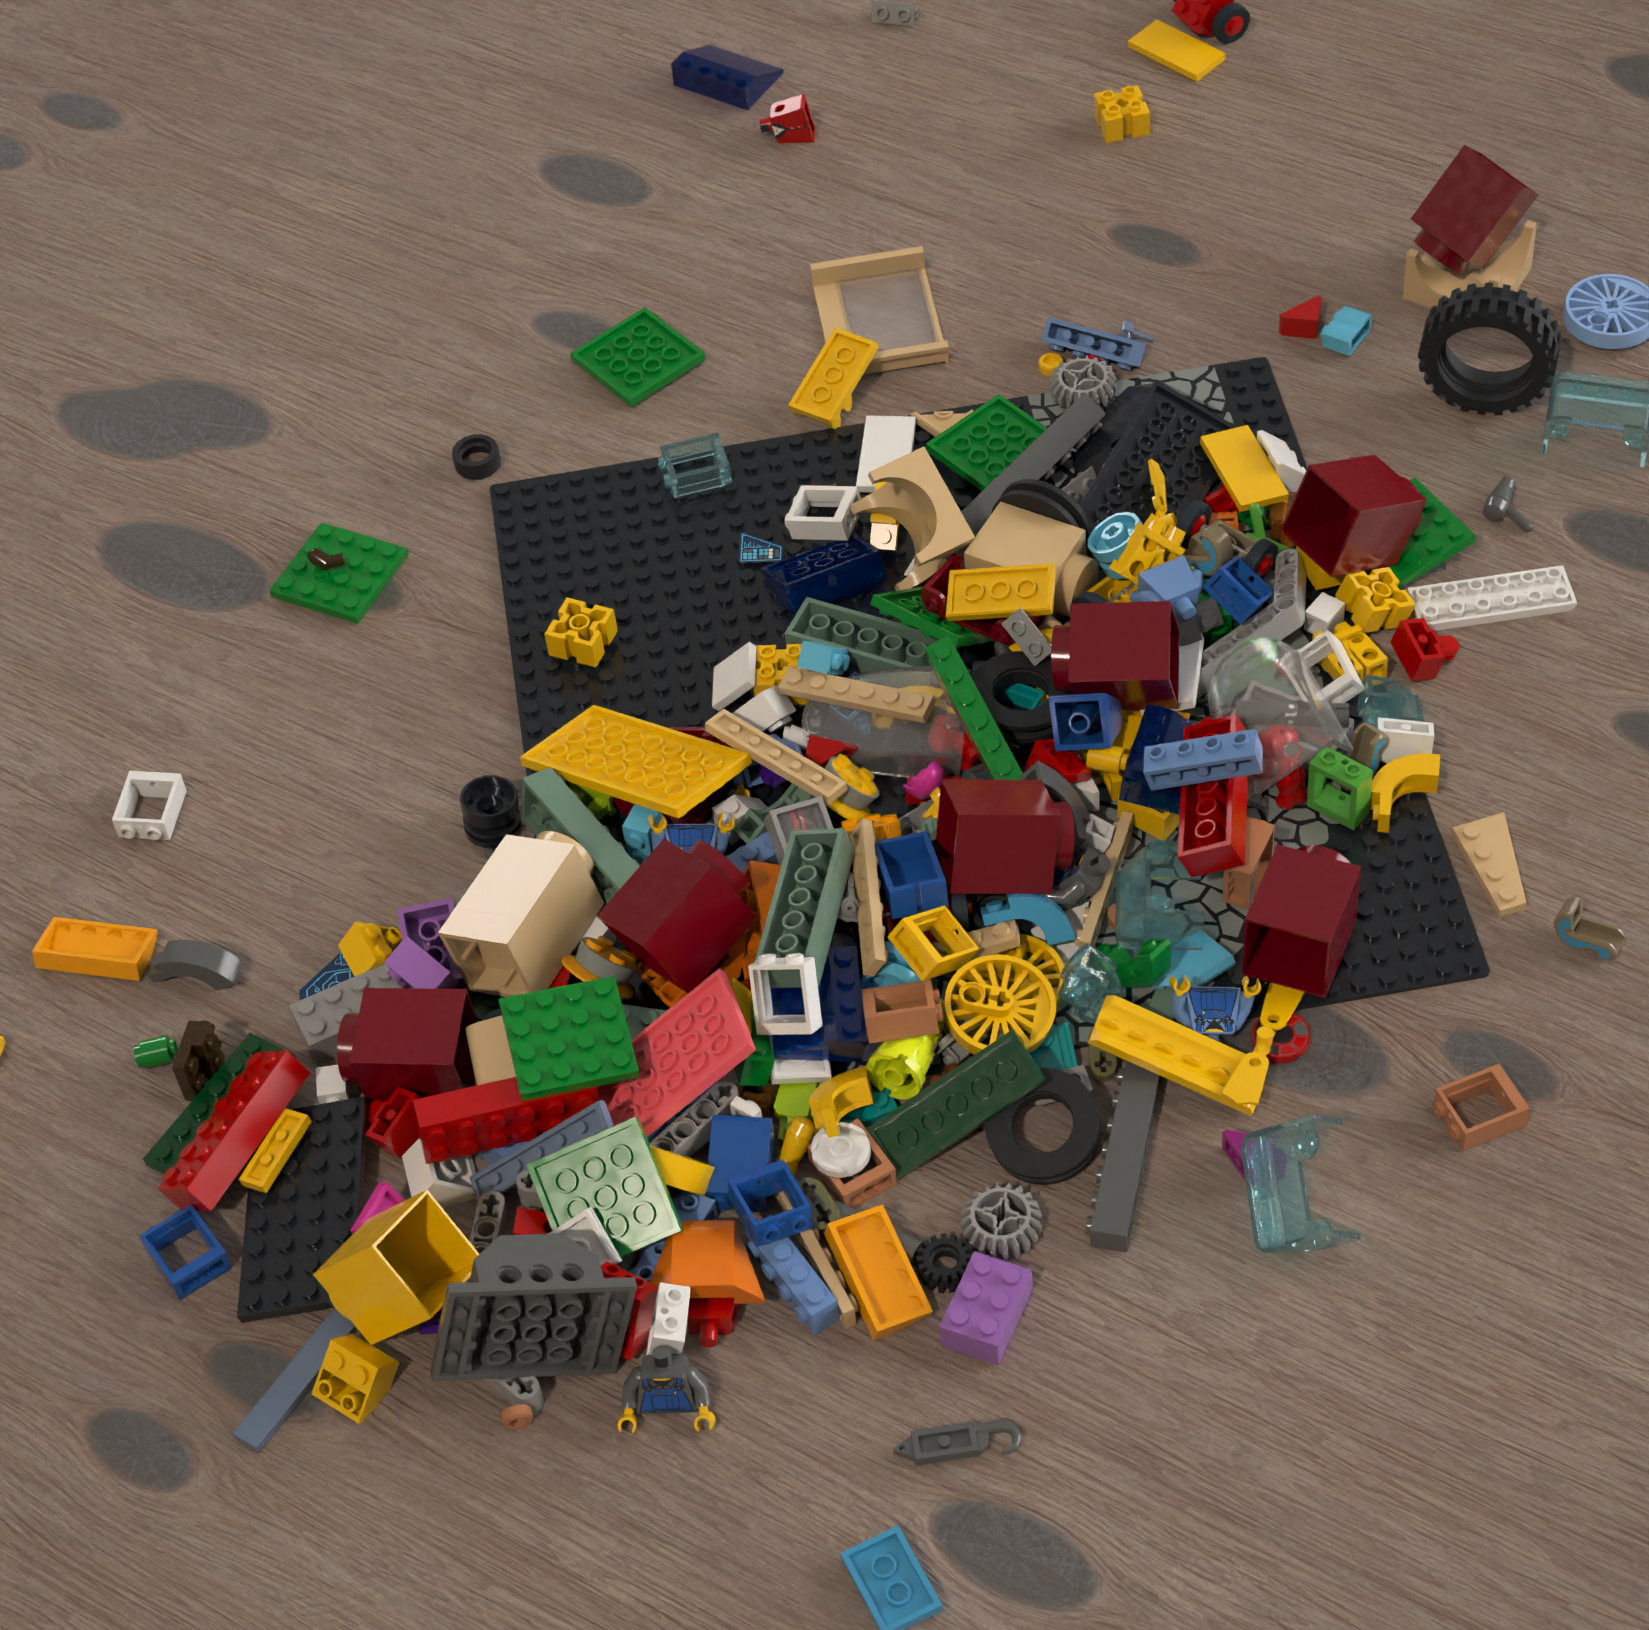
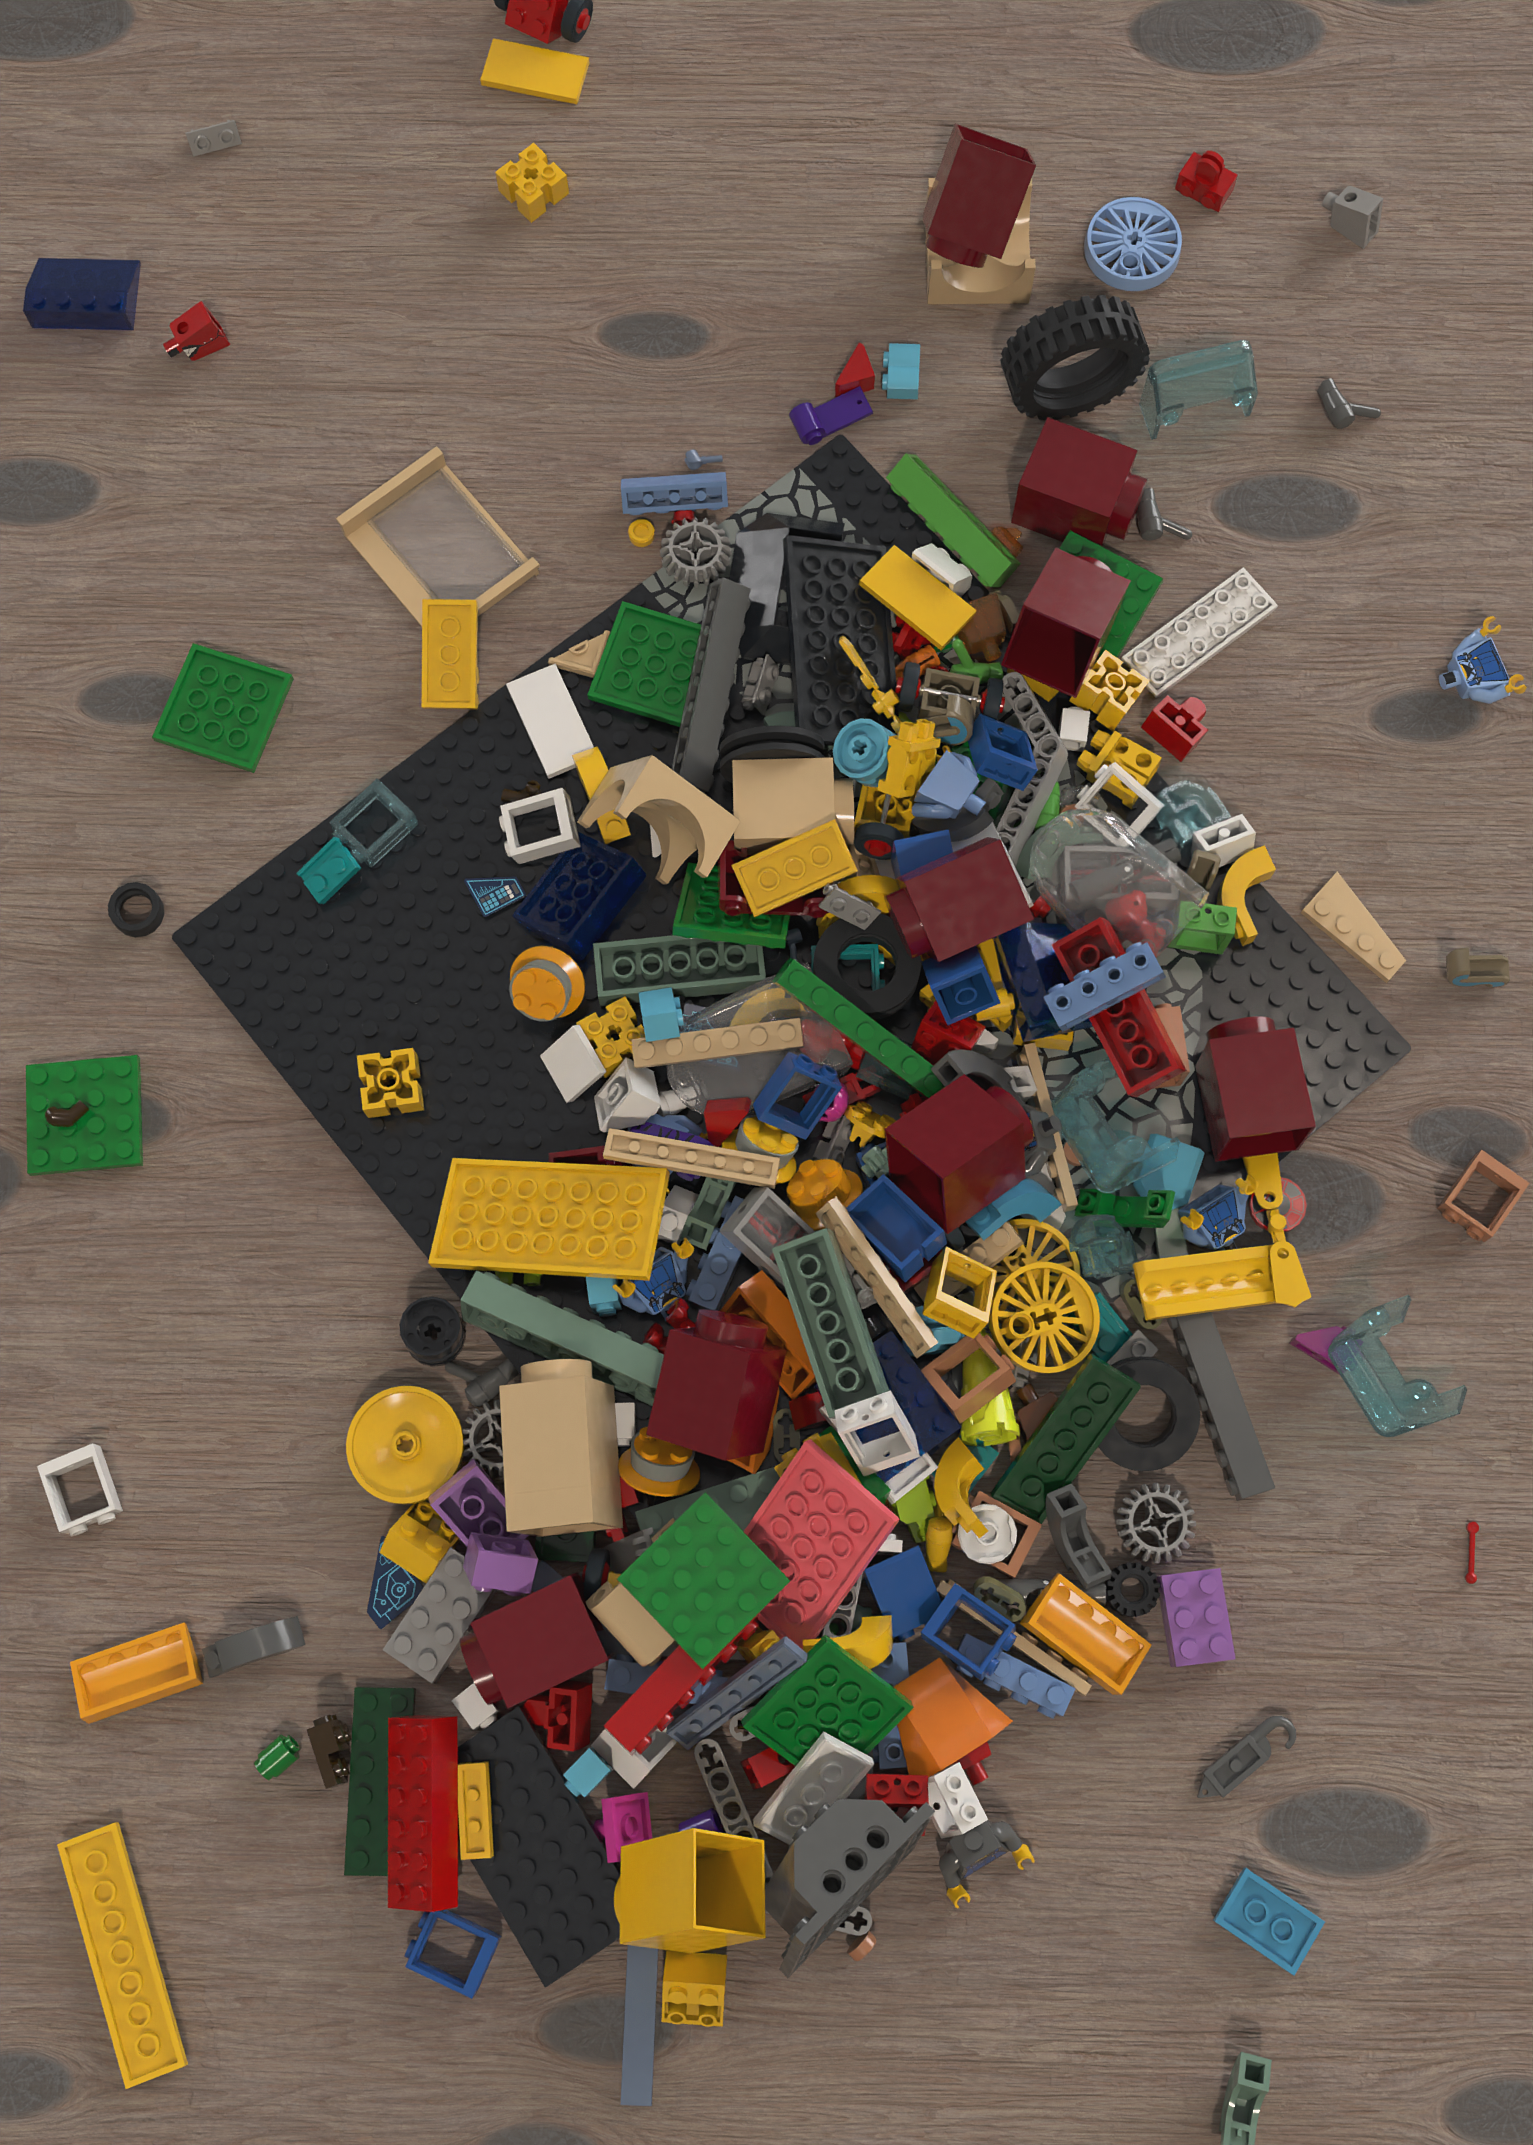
camera: 35 degrees left, 25 degrees up
none -> teal plate [297,837,361,904]
none -> yellow dish [346,1386,464,1504]
none -> light orange piece [509,946,585,1021]
none -> medium azure brick [563,1747,613,1798]
none -> blue window [753,1051,842,1140]
none -> dark purple door [789,386,873,445]
none -> bright green brick [886,454,1021,587]
none -> dark red container [1011,417,1148,547]
none -> dark grey arch [1046,1484,1112,1590]
none -> red hinge [1465,1522,1479,1584]

